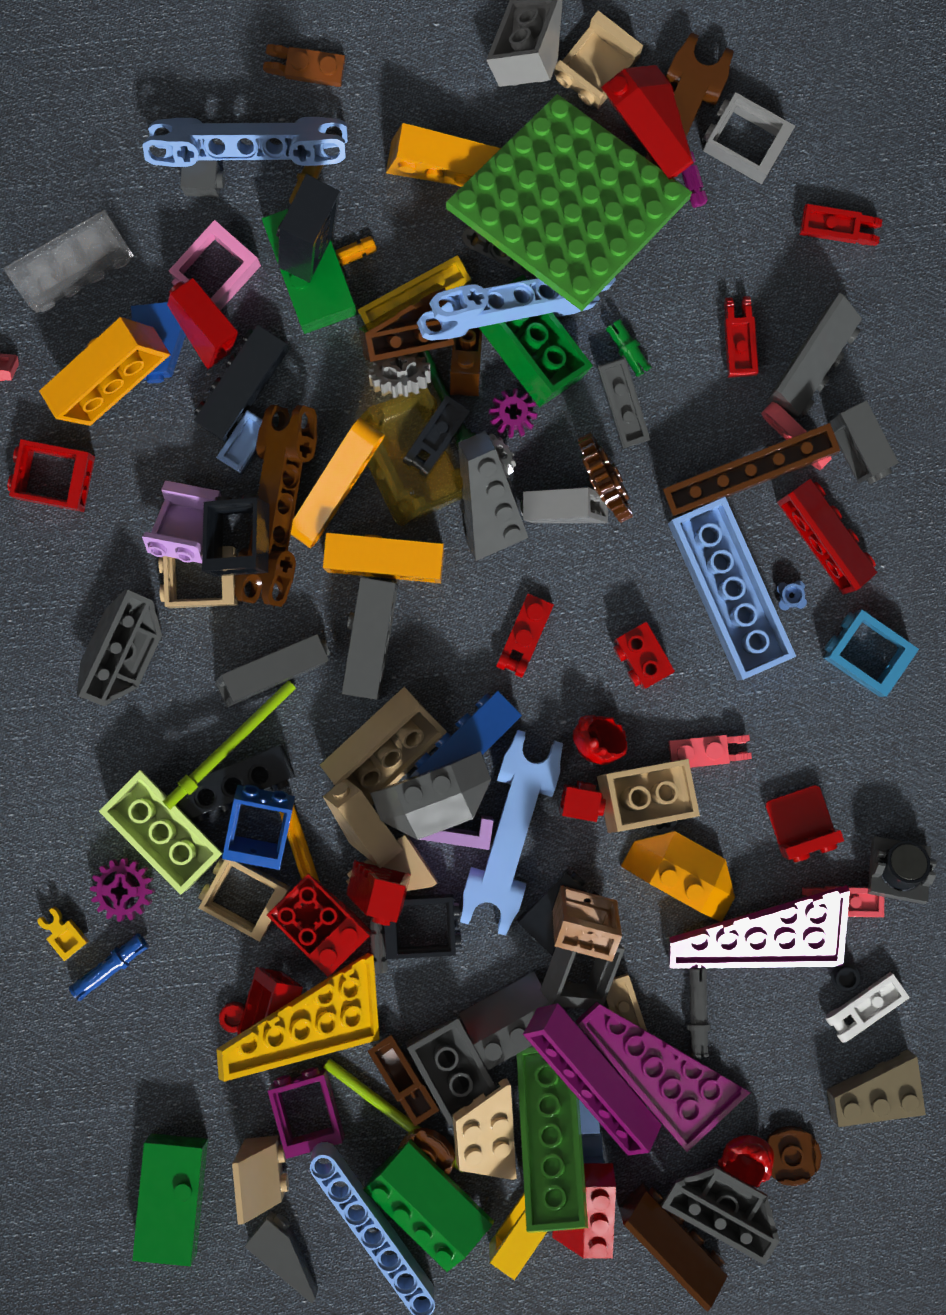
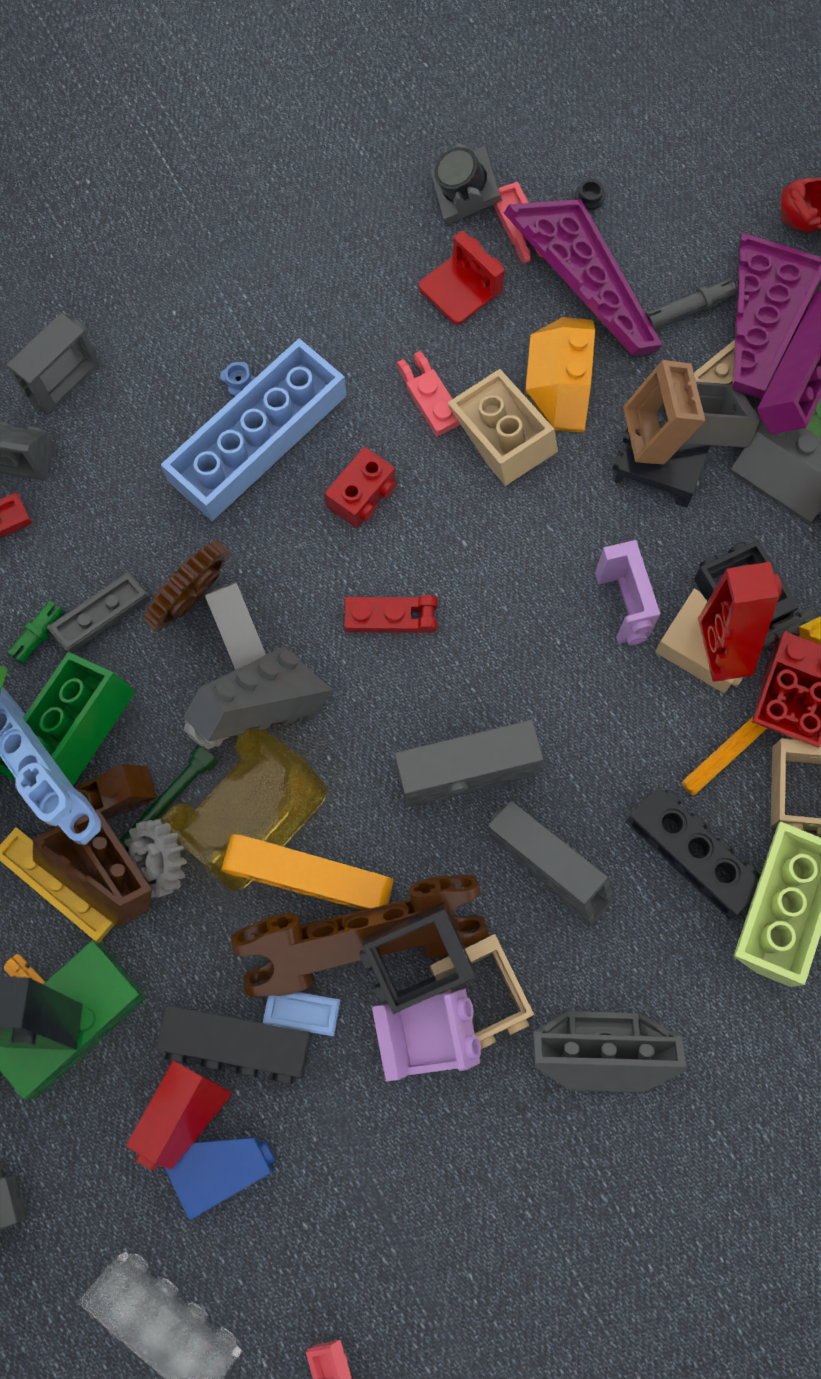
camera: 110 degrees left, 15 degrees down
red window [7,439,95,512] -> none
light orange brick [39,317,171,426] -> none
lime bar [162,681,296,810] -> none
bright pink window [169,220,261,311] -> none
blue window [222,785,295,870] -> none
tan slope [320,687,448,805] -> none
light orange brick [323,533,444,583] -> none
tan slope [323,778,402,868] -> none
dark grey wedge [370,751,491,840] -> none
black plate [403,395,471,478] -> none
blue wedge [409,691,522,778] -> none
light blue piece [460,730,563,936] -> none
magenta gear [489,389,538,438] -> none
red brick [559,781,606,822] -> none
red hair [573,715,627,765] -> none
reddish brown brick [663,423,841,517] -> none
coral beam [761,402,832,470] -> none
reddish brown tile [766,1126,822,1186] -> none
red slope [777,479,878,595] -> none
dark azure window [823,610,919,697] -> none
white plate [825,972,910,1043] -> none
dark tan wedge [827,1049,926,1127] -> none

